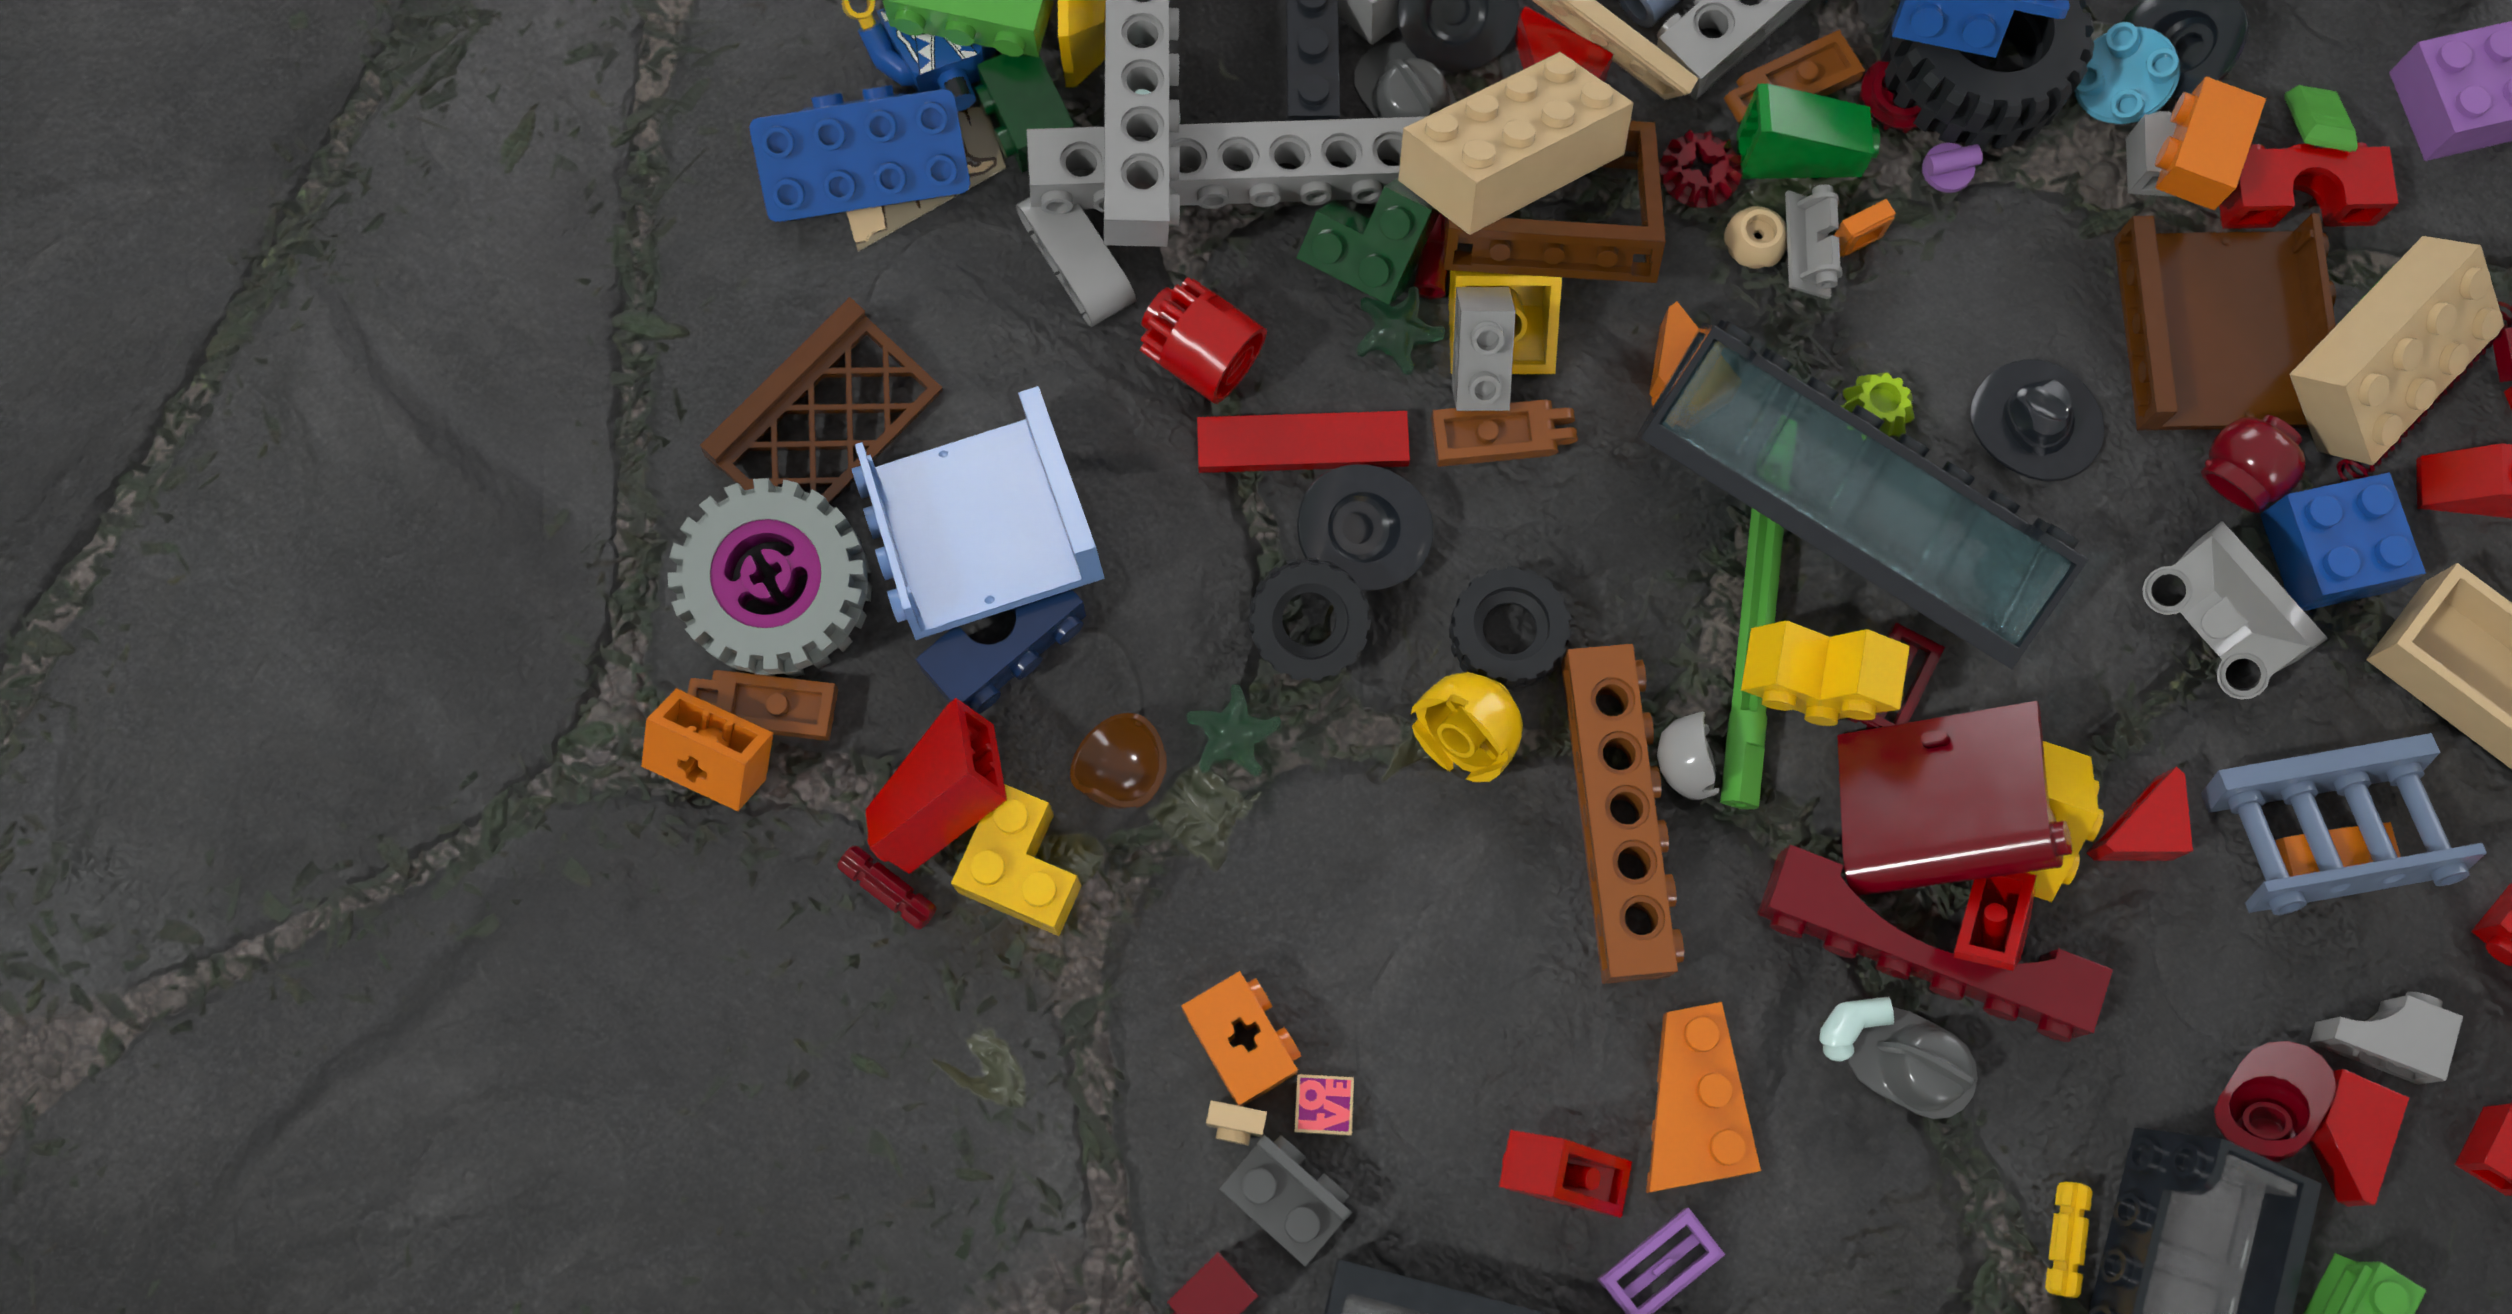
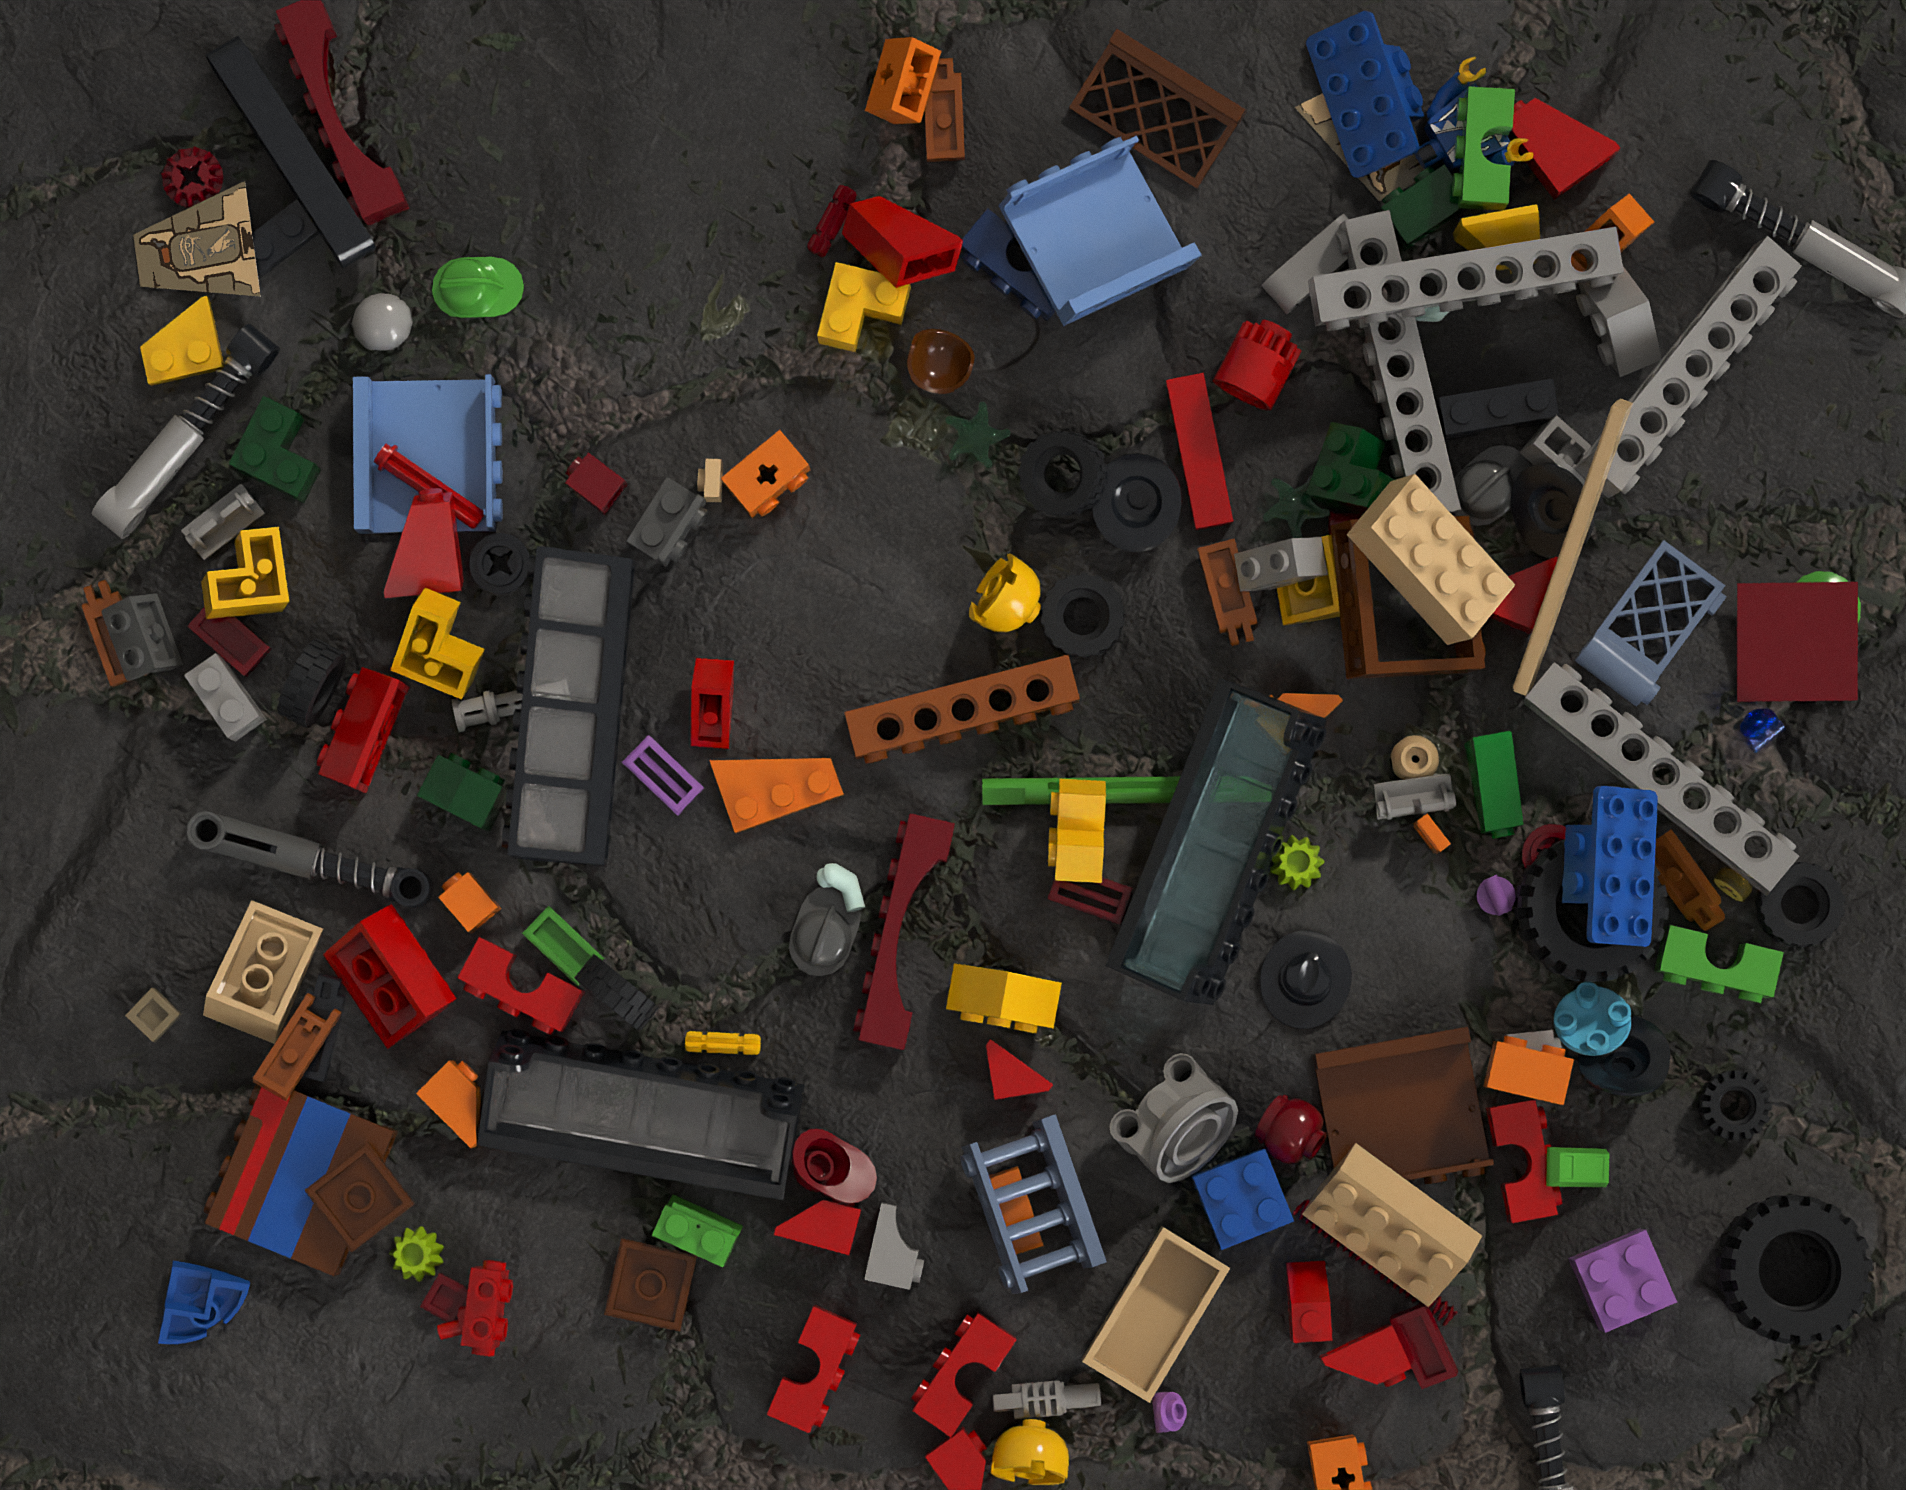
camera: 85 degrees right, 10 degrees up
light grey wheel [668,478,872,678] -> none
tile [1294,1074,1354,1136] -> none
light grey hair [1657,712,1719,800] -> none
dark red gear [1660,129,1742,208] -> none
dark orange hinge [1724,30,1865,125] -> none
dark red door [1837,701,2072,896] -> none
red slope [1954,873,2037,971] -> none

